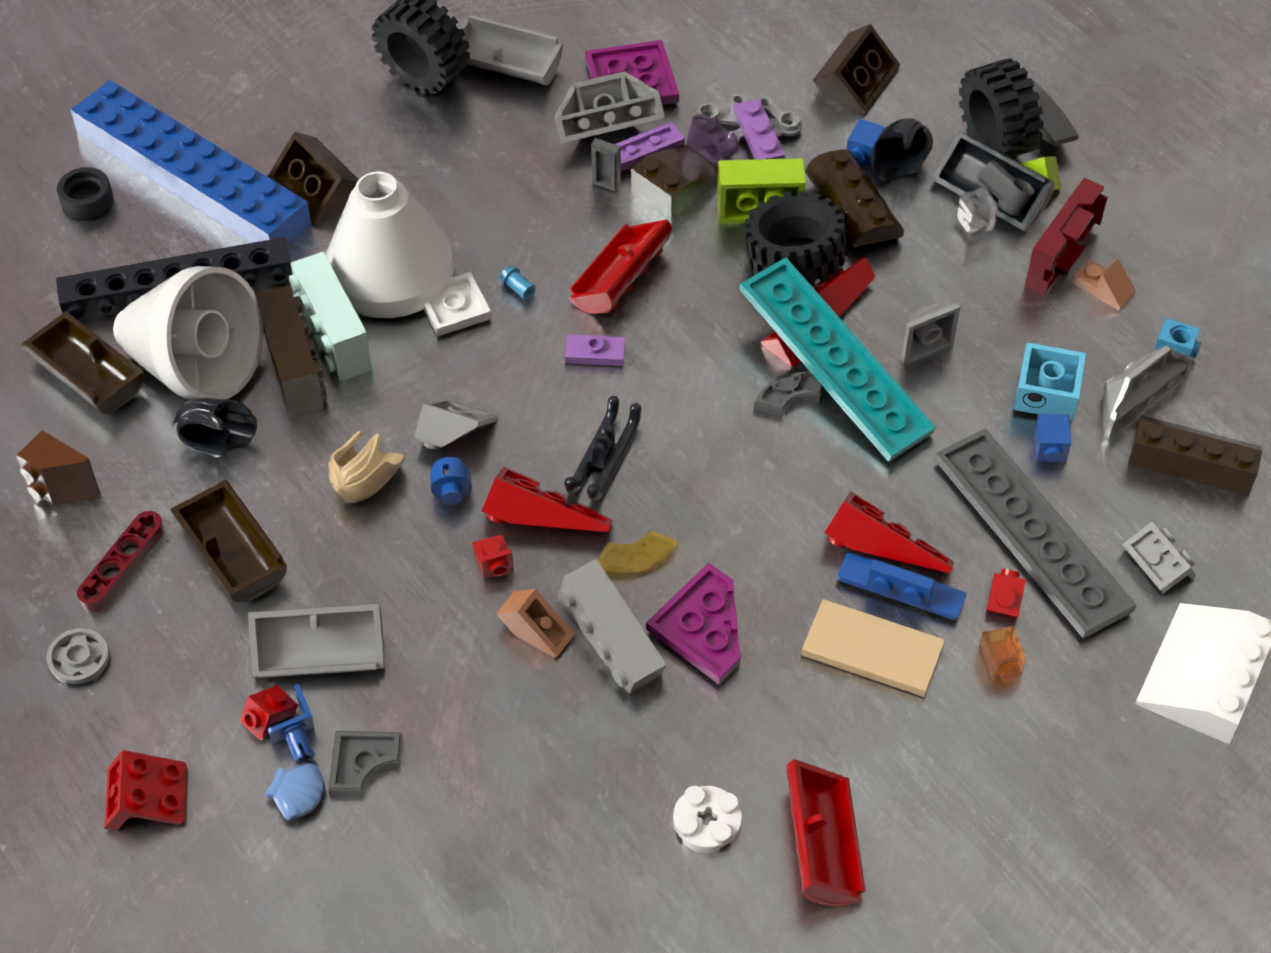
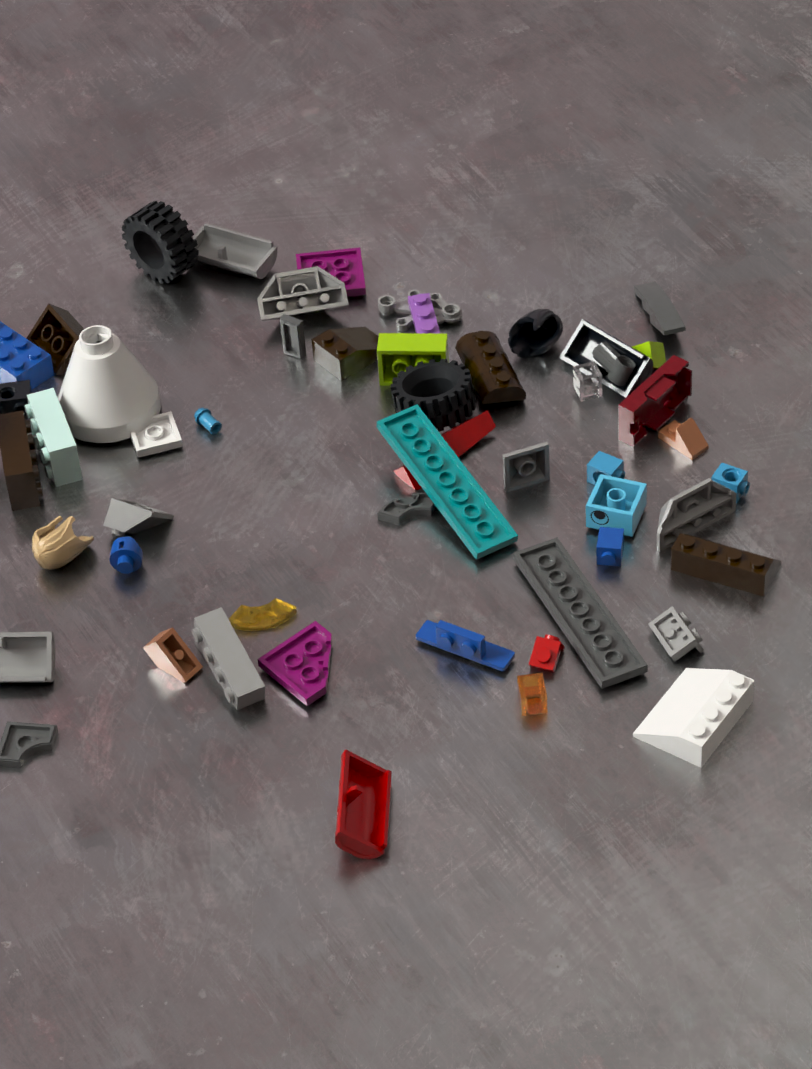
camera: 10 degrees right, 10 degrees down
red bracket [472,534,514,579] -> none
red wedge [481,467,613,532] -> none
black piece [564,396,642,501] -> none
medium lavender plate [565,334,625,366] -> none
red container [569,219,673,314] -> none
medium lavender plate [615,121,685,172] -> none
white plate [673,786,742,853] -> none
clear purple piece [686,114,739,163] -> none
tan tile [801,599,945,697] -> none
dark brown slope [813,24,900,114] -> none
red wedge [824,491,954,573] -> none
blue brick [846,119,885,167] -> none
black tyre [959,58,1044,158] -> none
none -> dark azure brick [587,451,625,485]

